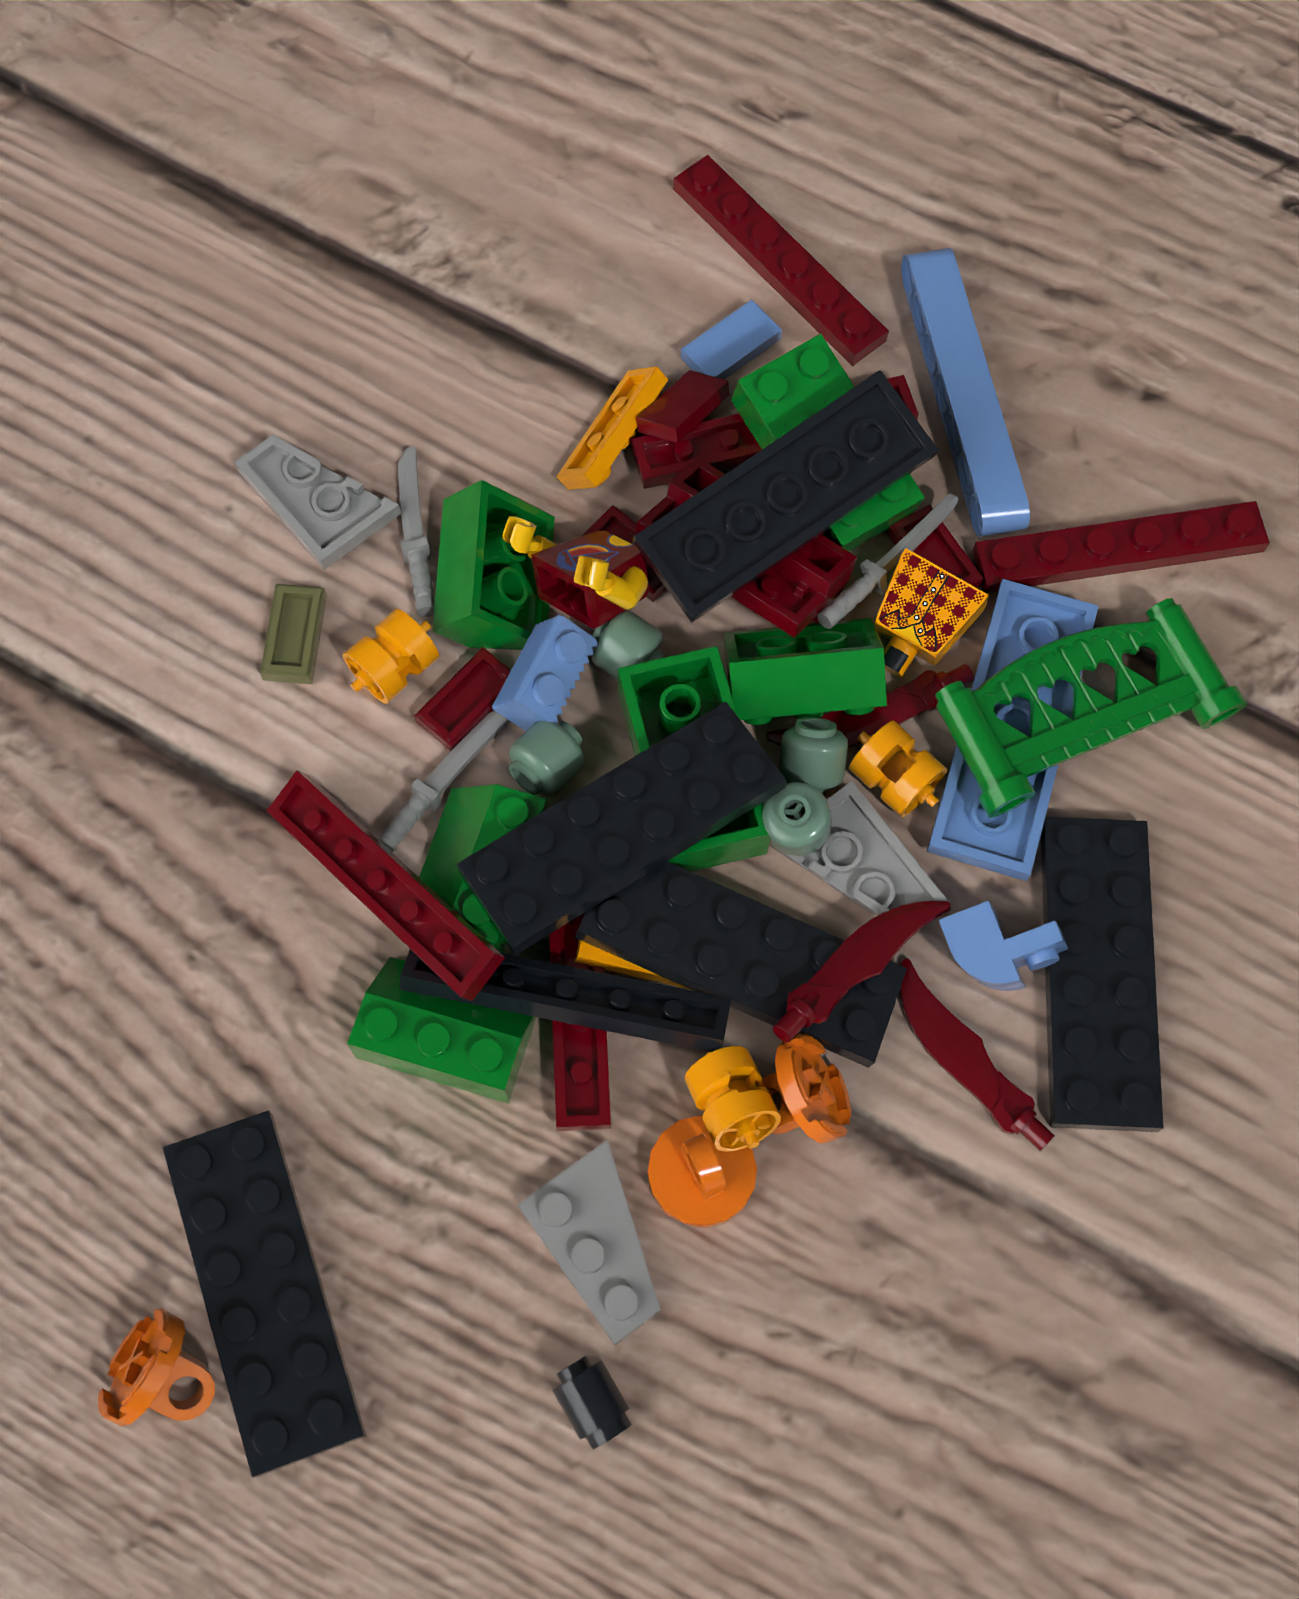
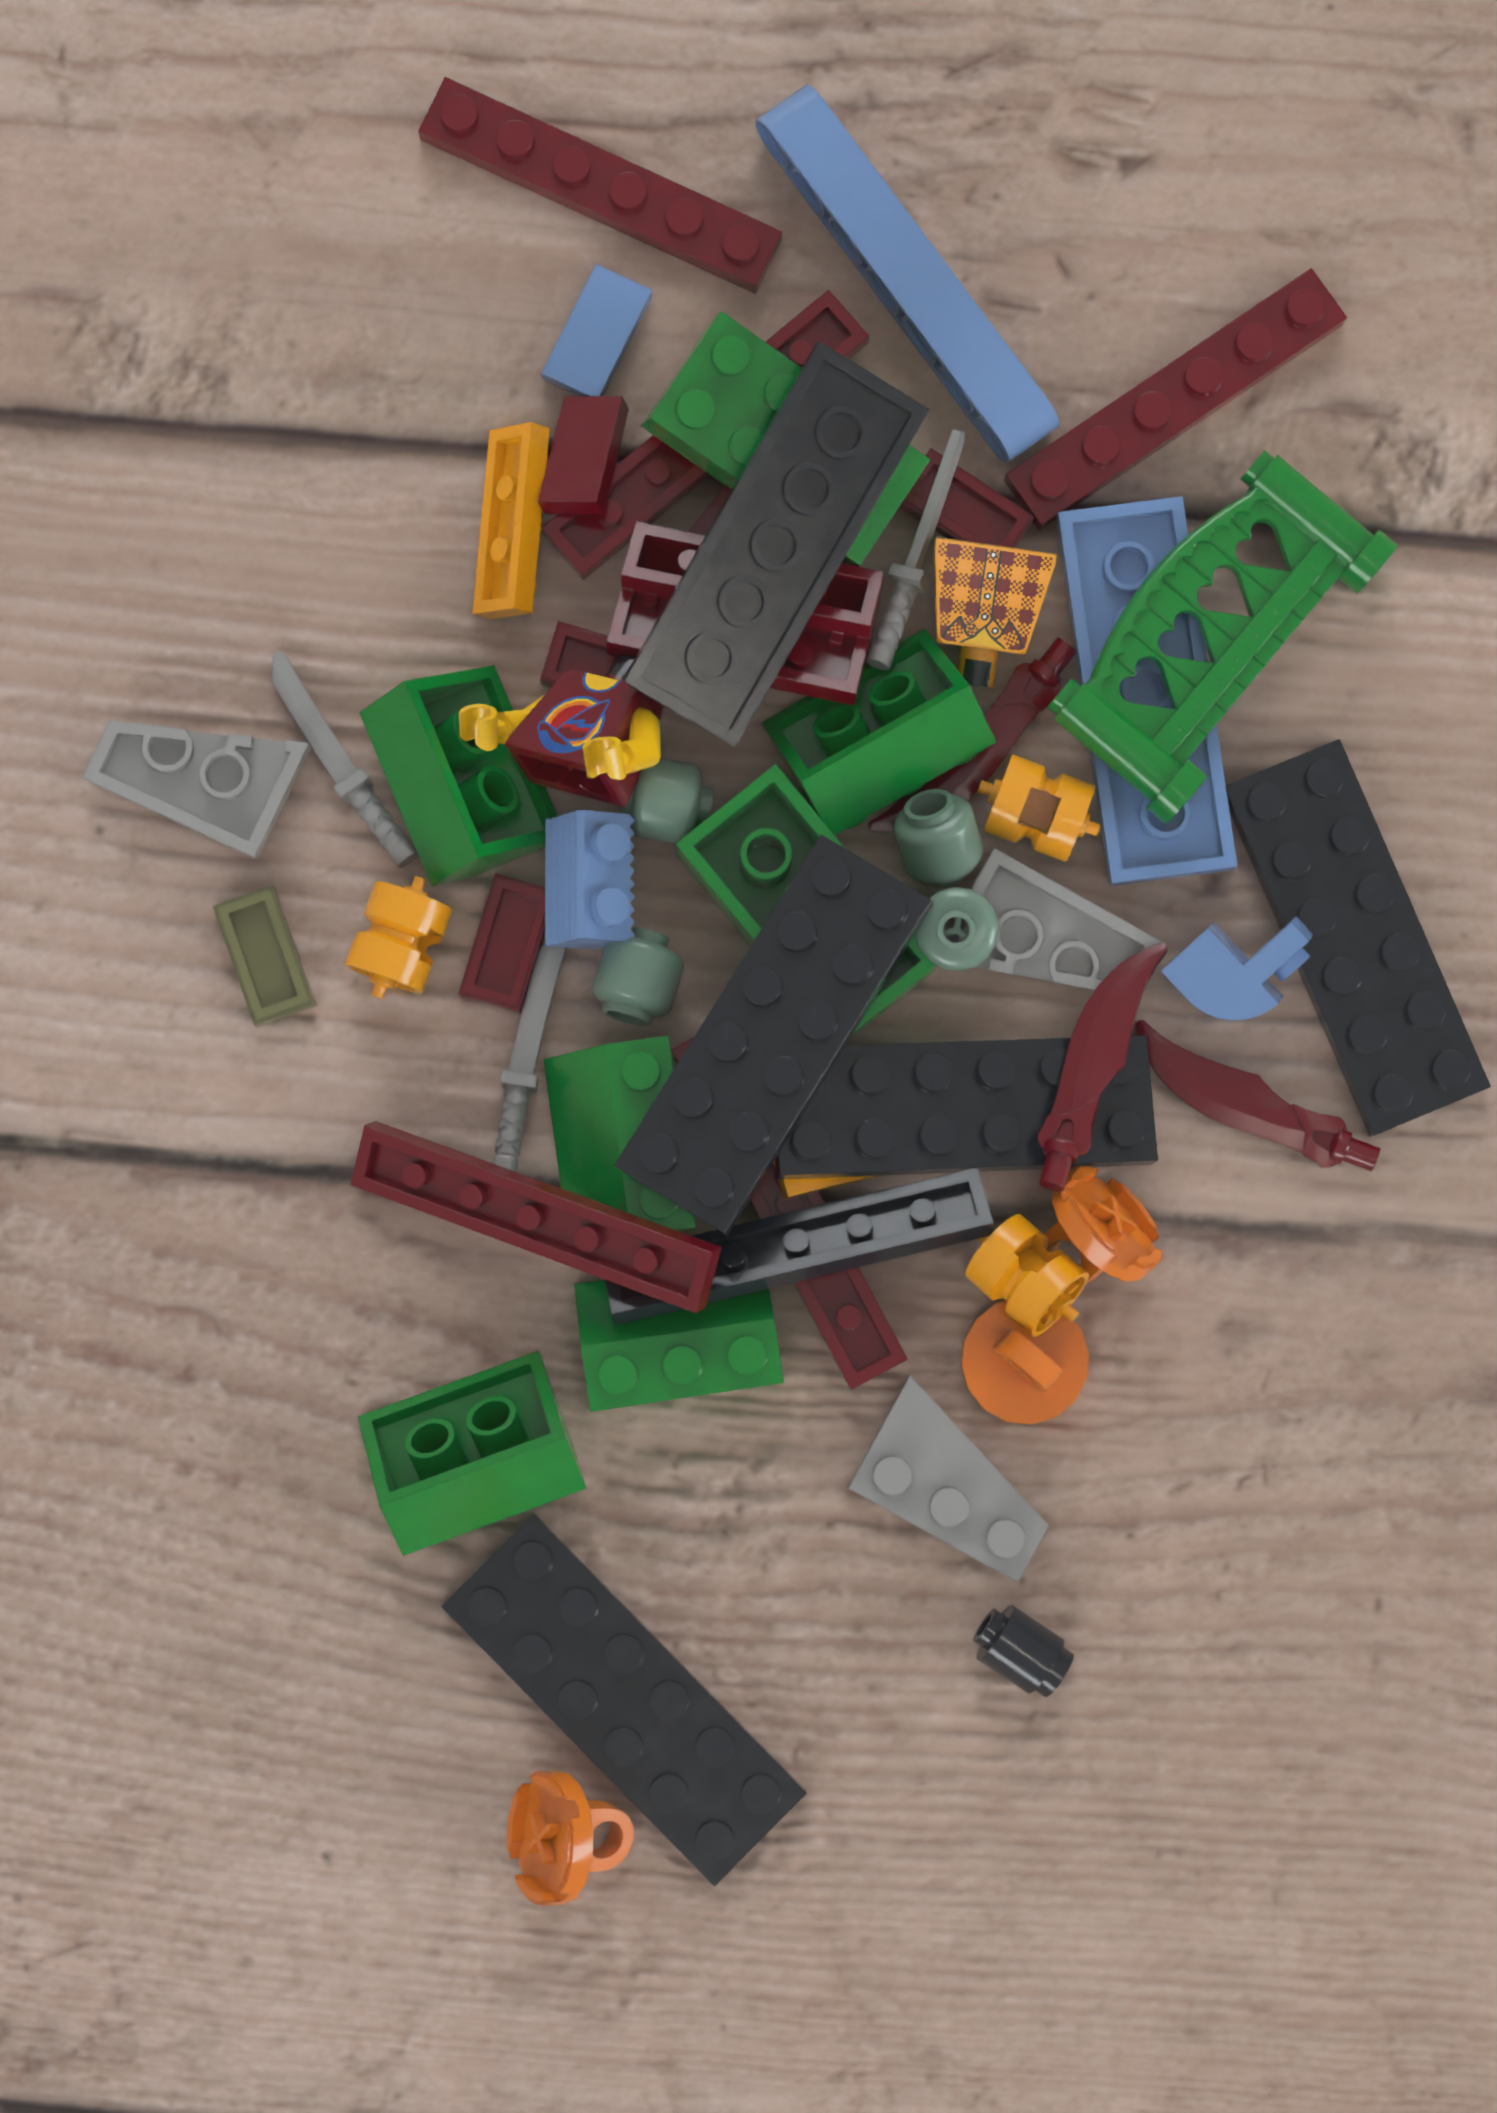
camera: 30 degrees left, 15 degrees up
none -> green slope [358,1350,587,1556]

